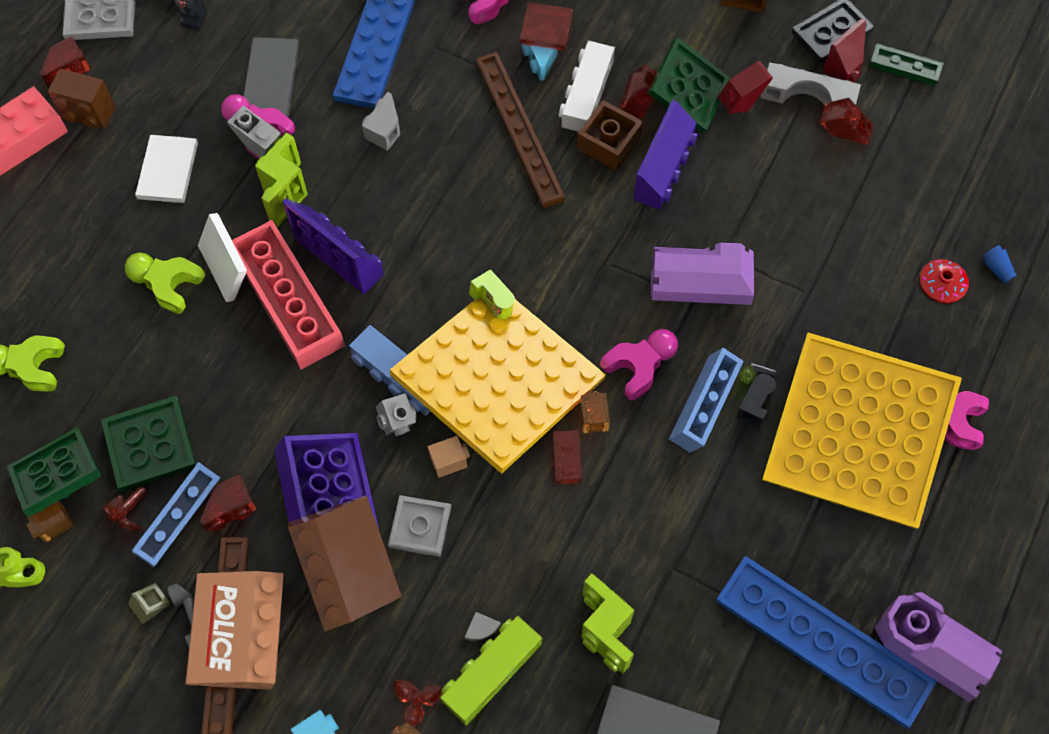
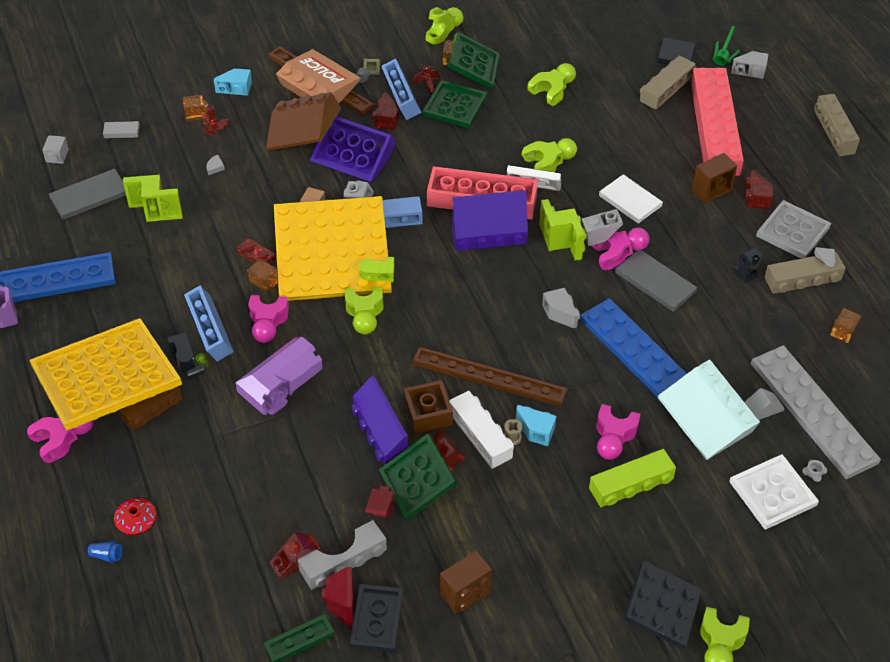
camera: 130 degrees right, 15 degrees down
light grey tile [388,495,451,557] -> none
lime brick [440,616,542,726] -> none
clear red tile [520,3,573,50] -> none
none -> lime piece [345,287,383,335]
none -> dark tan bush [504,419,522,445]

